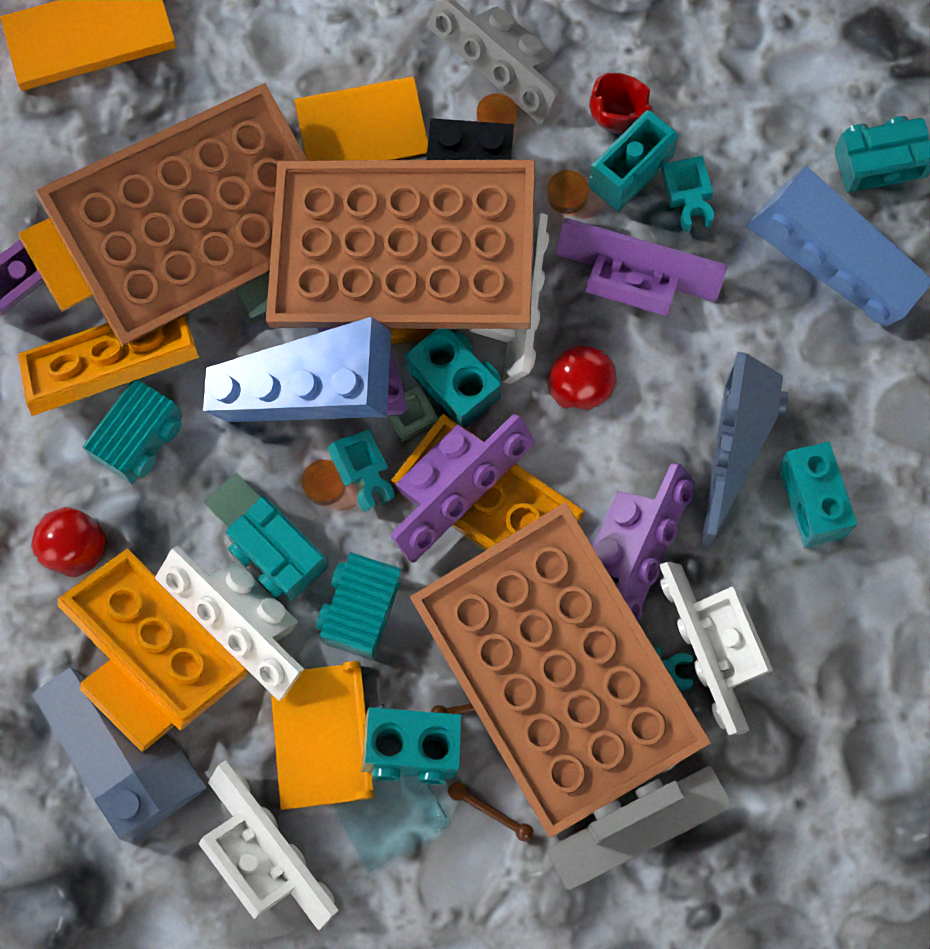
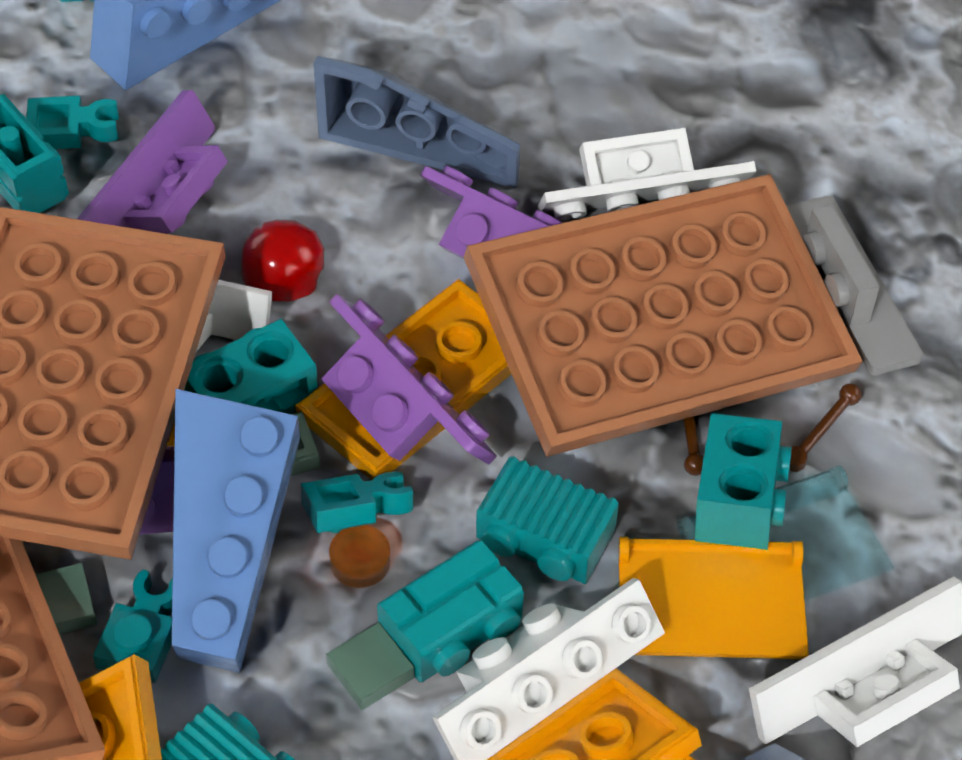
camera: 85 degrees left, 20 degrees down
teal brick [778,441,857,549] -> none
none -> teal plate [93,570,173,683]

